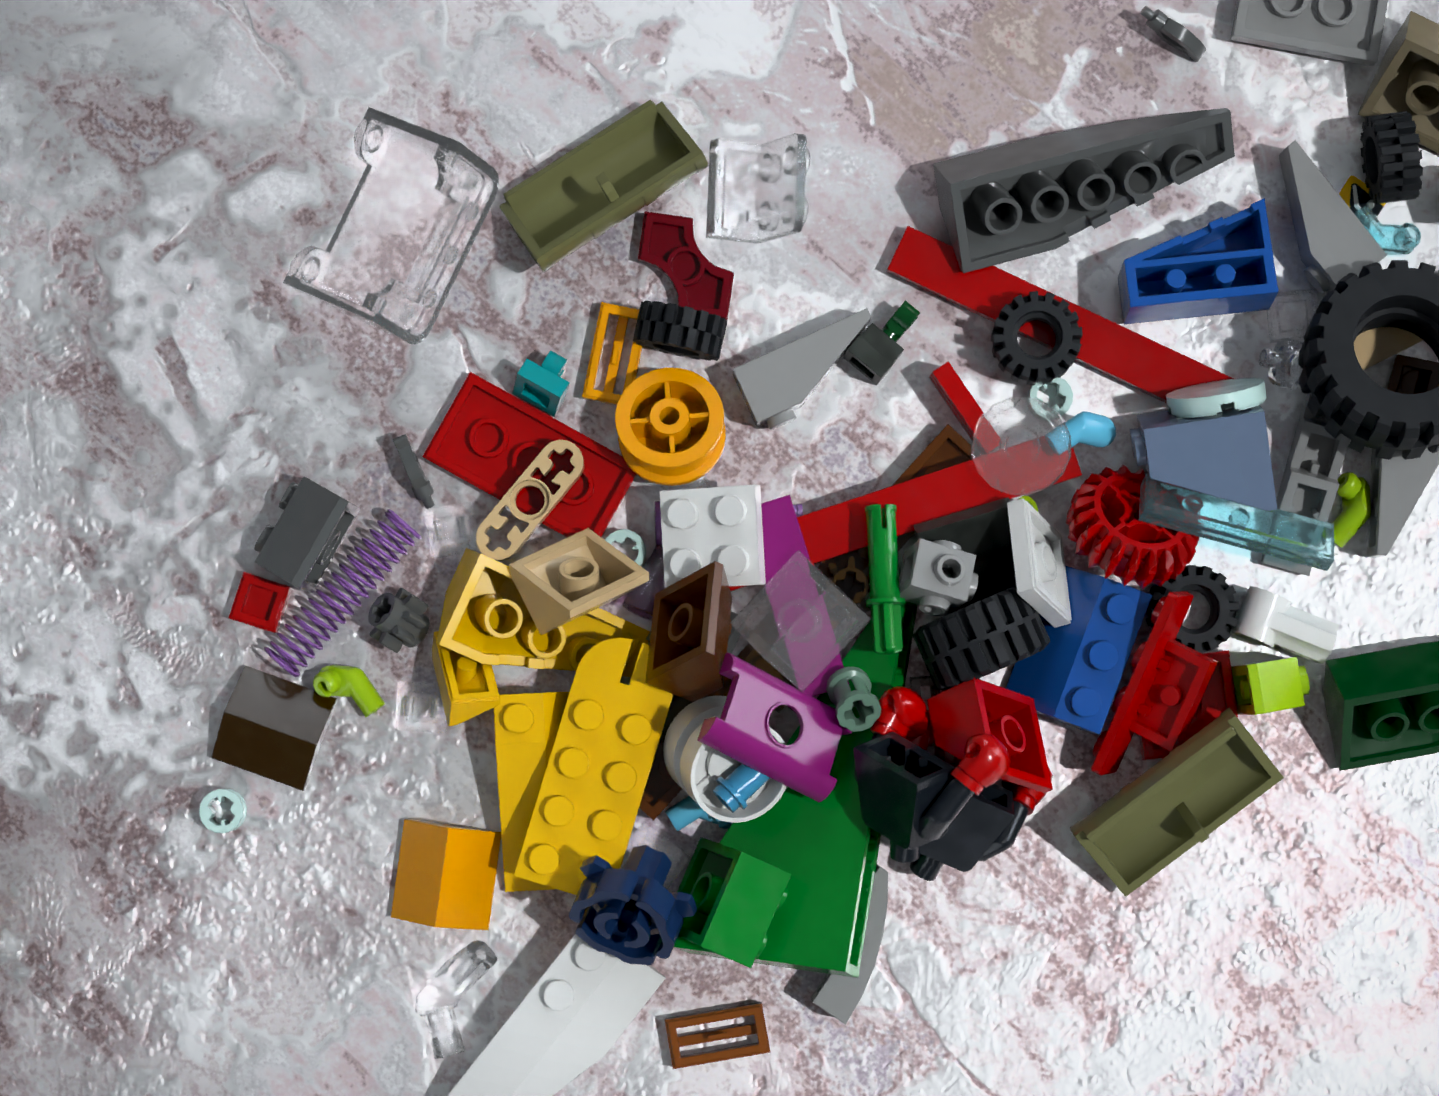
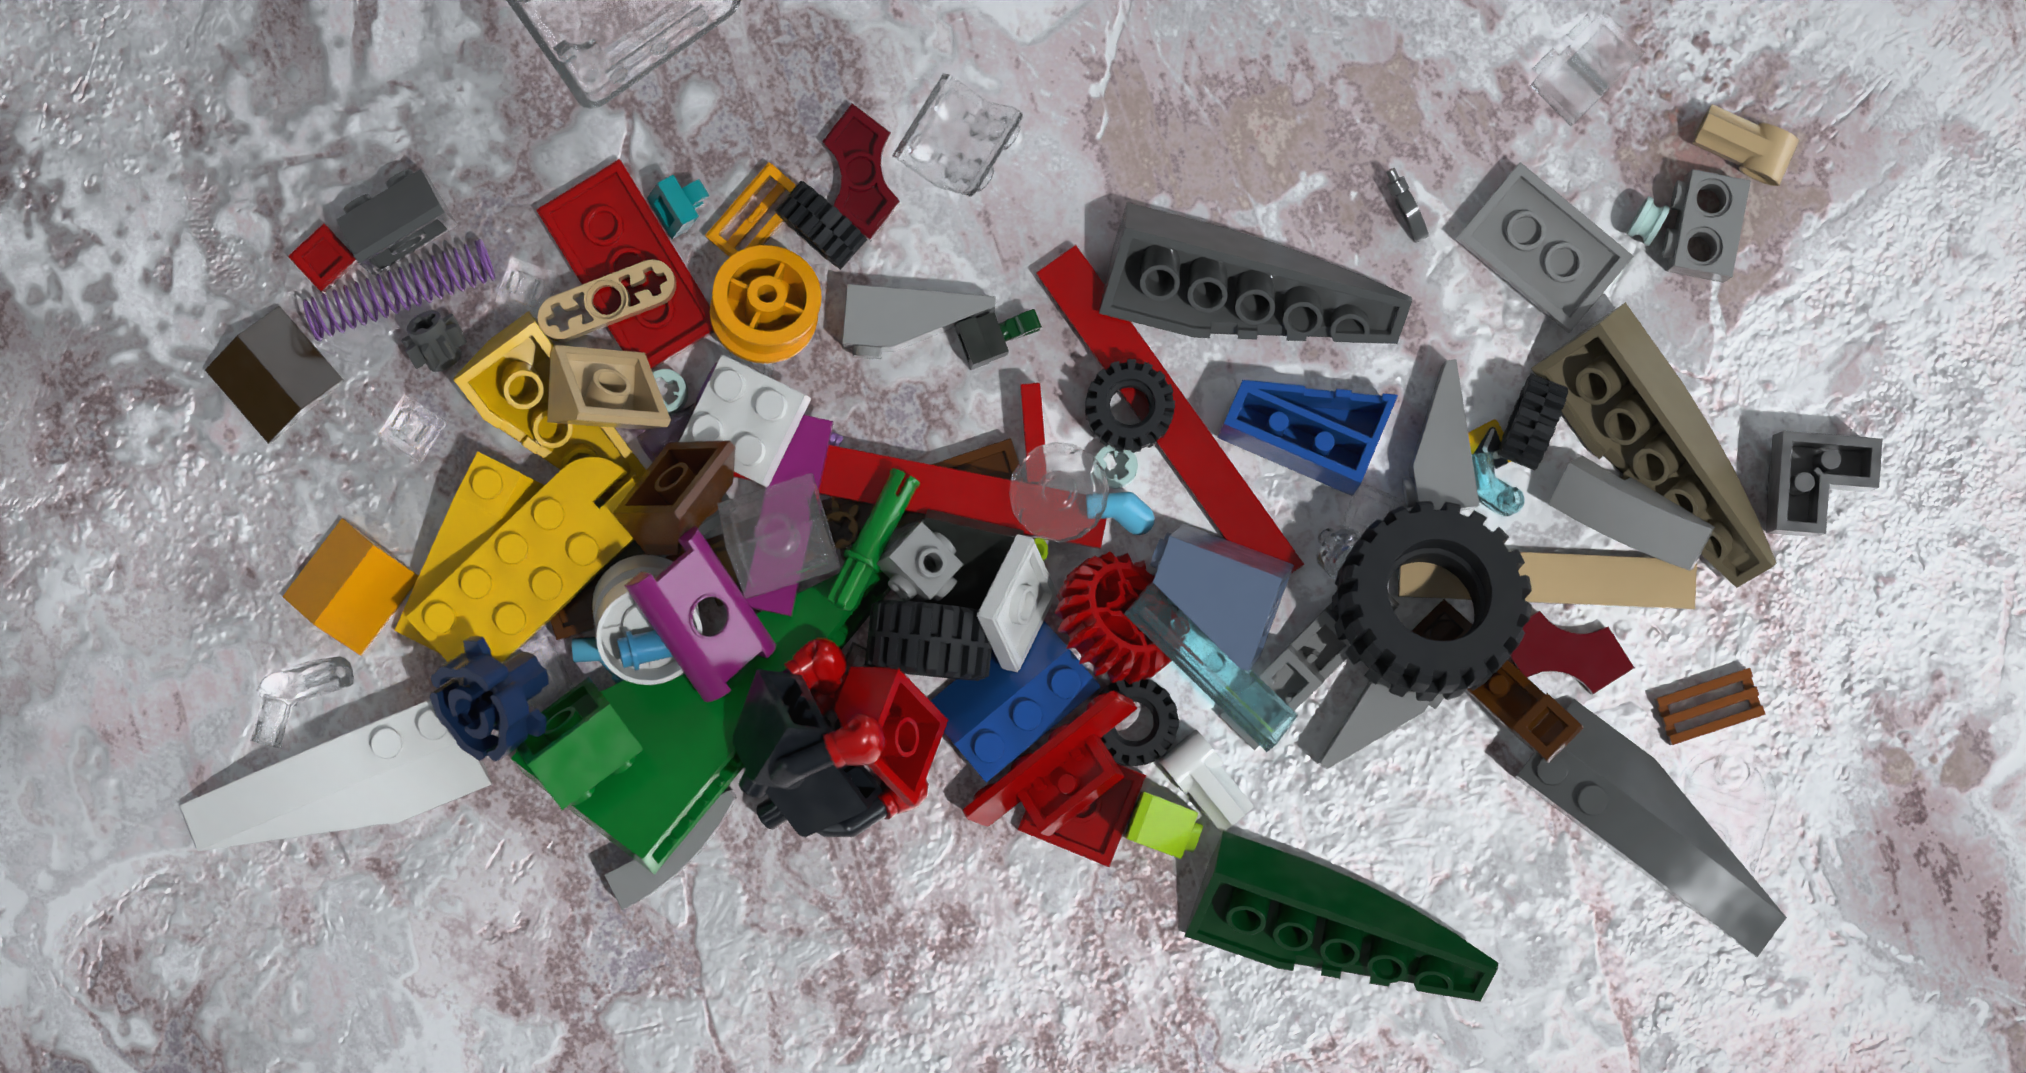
camera: 30 degrees right, 0 degrees up
light aqua bush [199,789,247,833] -> none
lime arm [313,664,386,717] -> none
dark grey piece [393,434,435,509] -> none
yellow slope [432,631,500,726] -> none
olive container [499,99,709,273] -> none
dark orange tile [665,1002,770,1069] -> none
sand green bush [826,667,881,732] -> none
olive container [1070,708,1284,897] -> none
light aqua tile [1166,378,1267,418] -> none
lime arm [1324,472,1371,548] -> none

